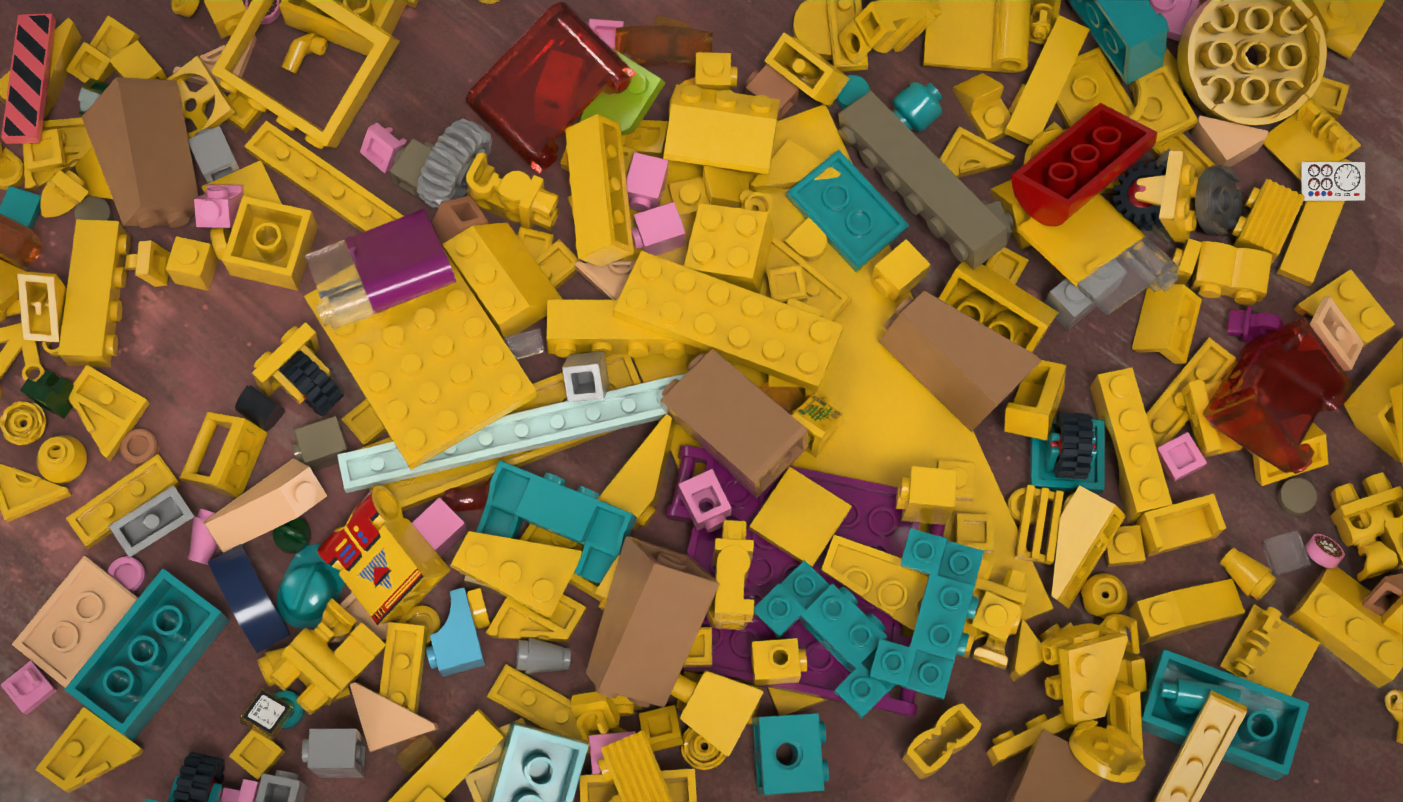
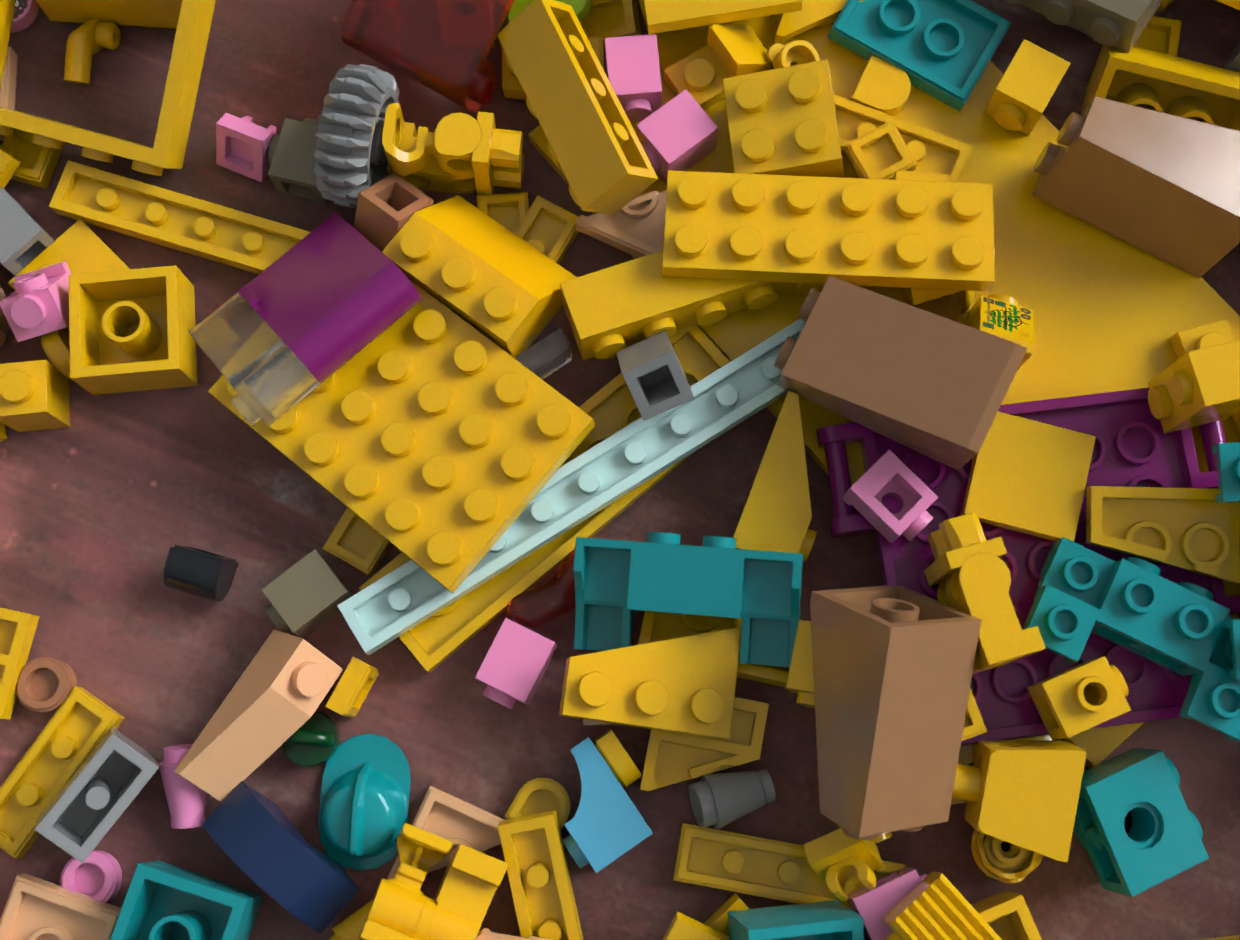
camera: 15 degrees left, 5 degrees up
yellow tile [179,412,268,498] -> none
plate [252,322,344,416] -> none
yellow piece [317,485,451,625] -> none
yellow plate [639,705,684,752] -> none
none -> yellow tile [325,656,379,718]

